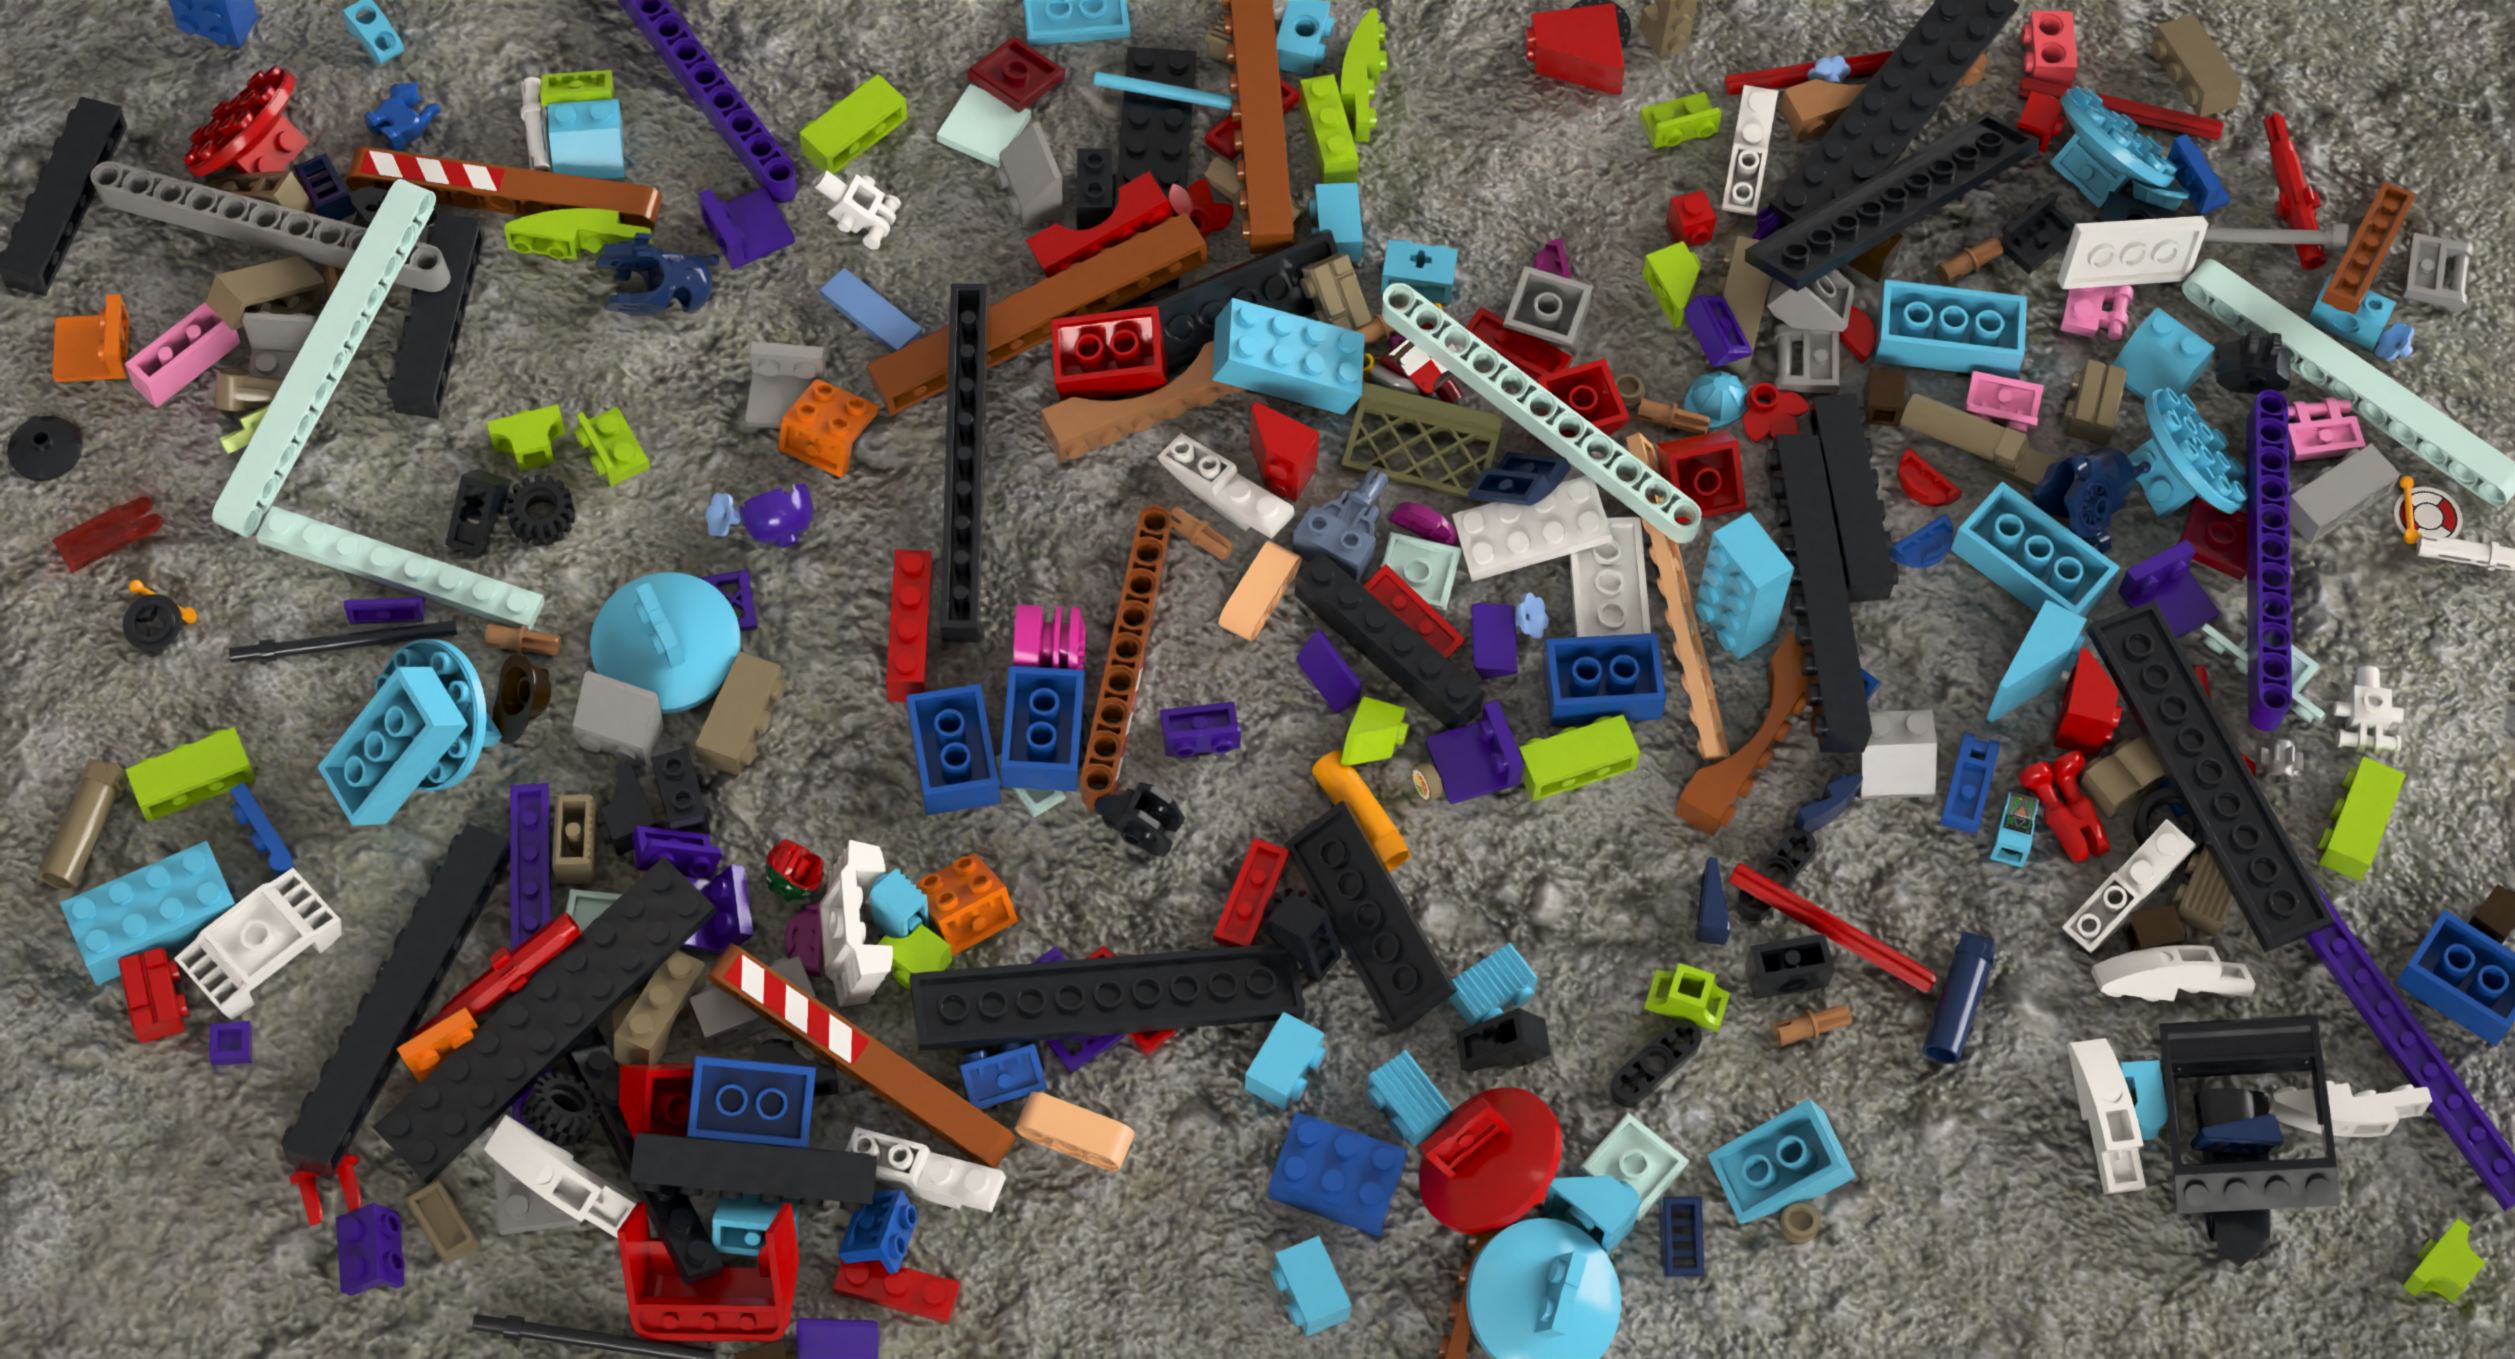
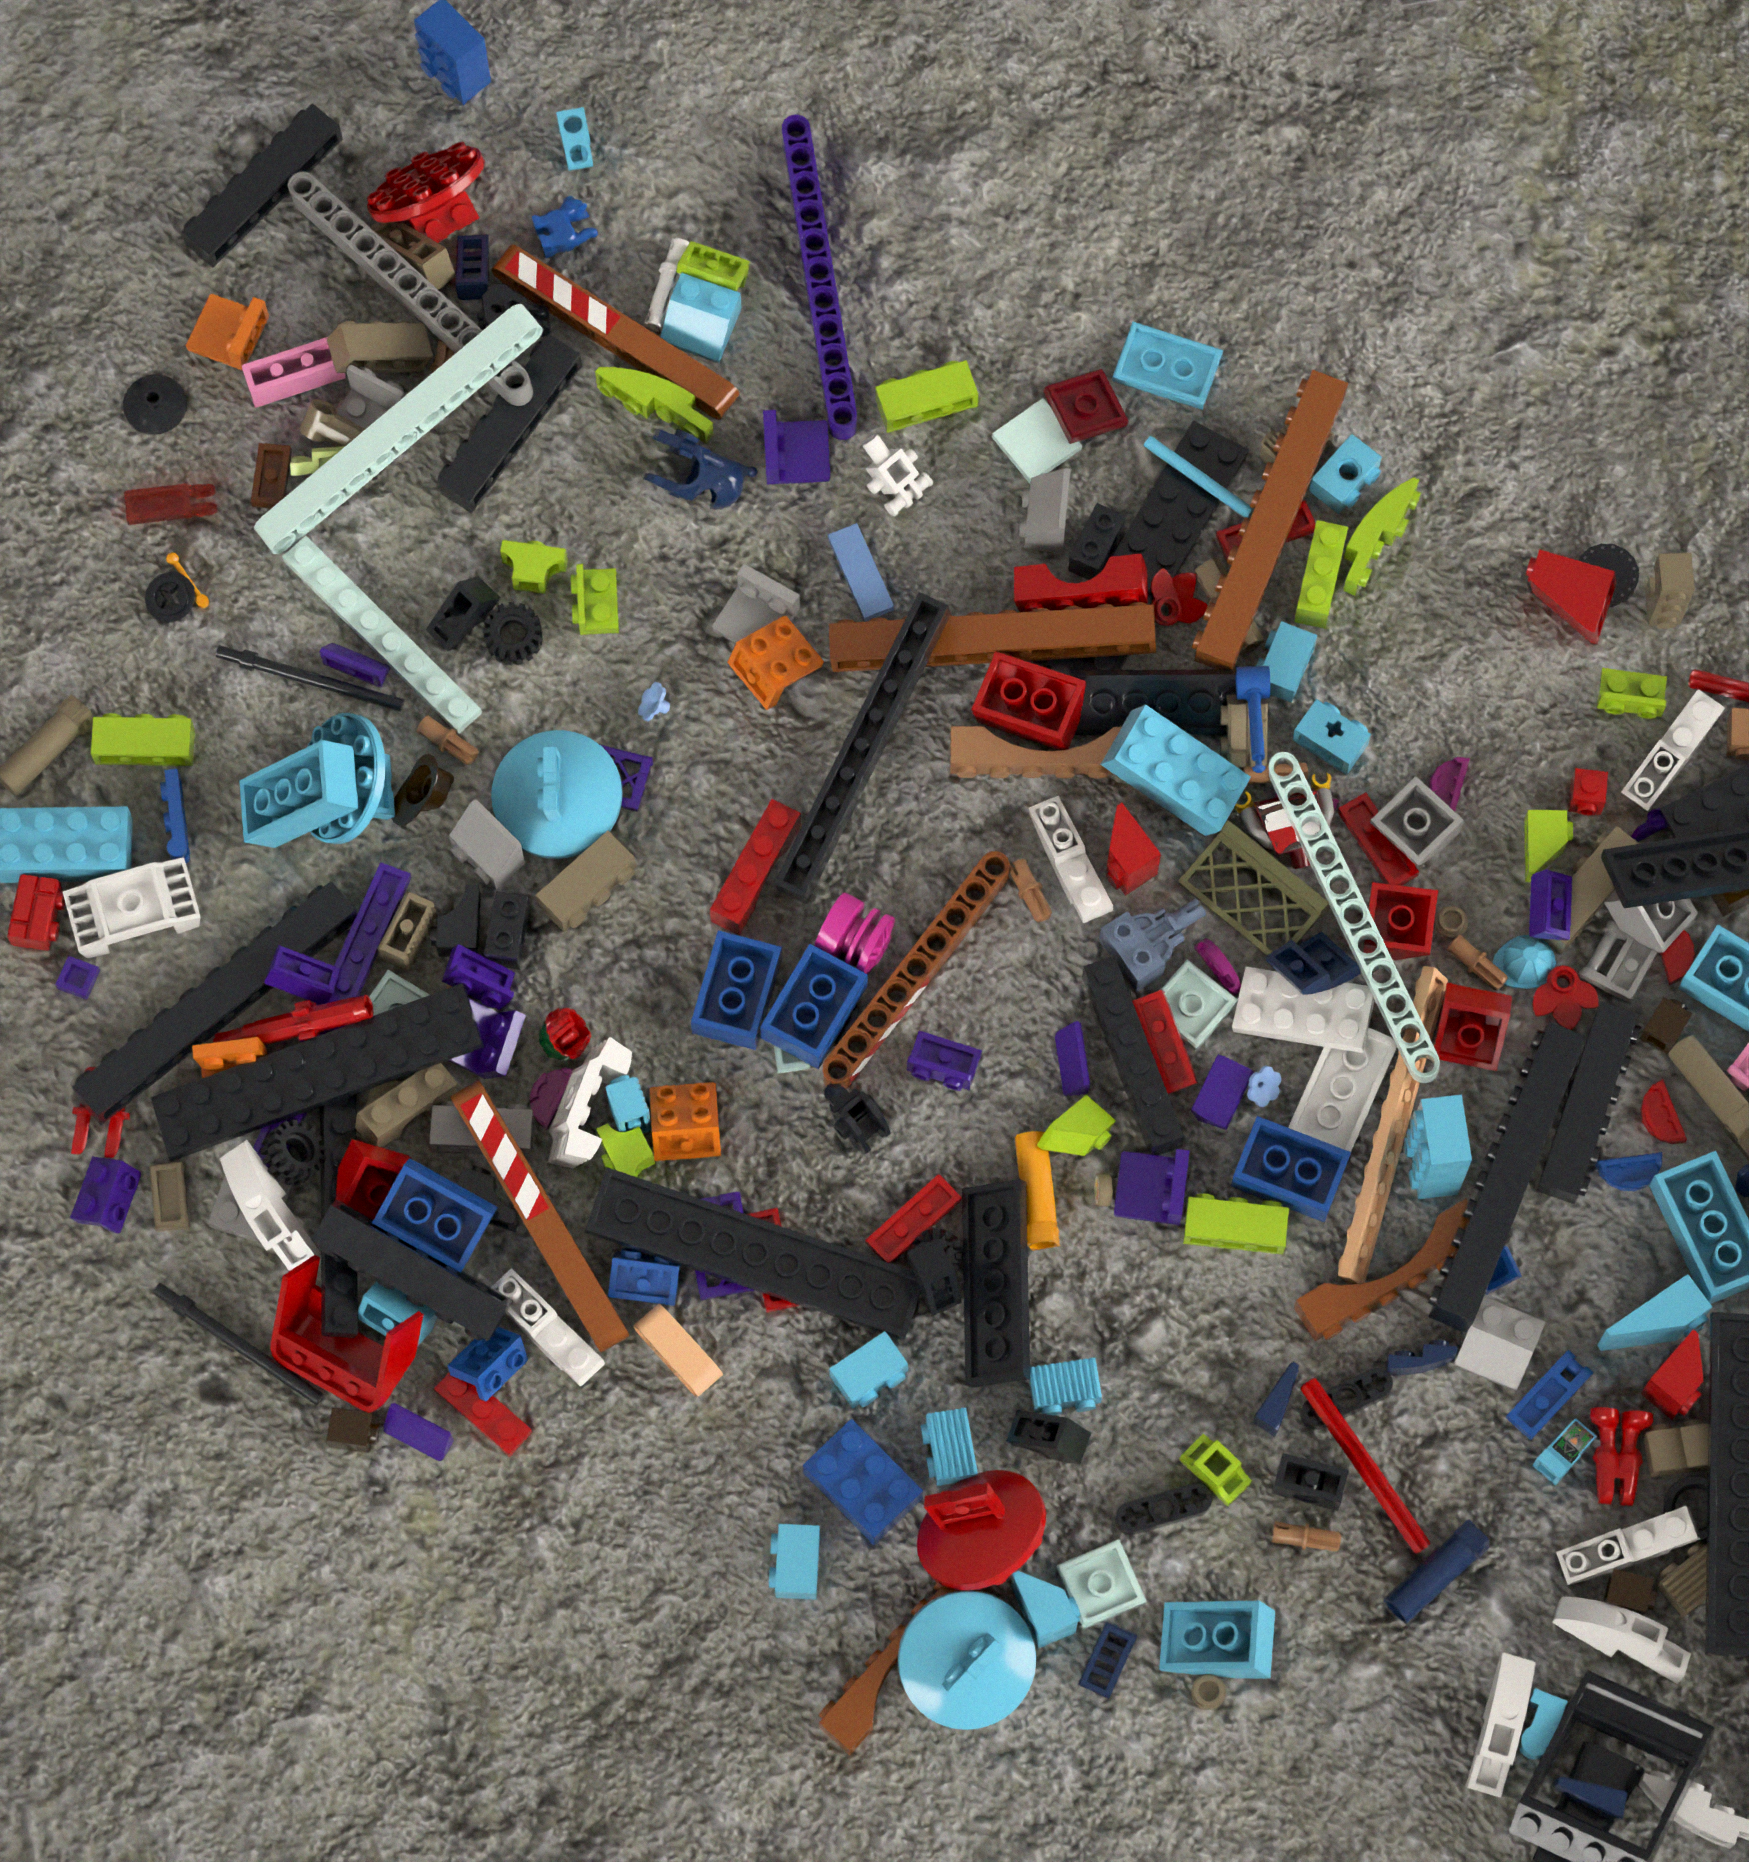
camera: 30 degrees right, 10 degrees up
dark purple cylinder [737,484,814,549] -> none
light nougat beam [1218,540,1302,642] -> none
none -> reddish brown plate [251,443,292,508]
none -> dark purple slope [265,945,340,1005]
none -> blue piece [1235,666,1270,773]

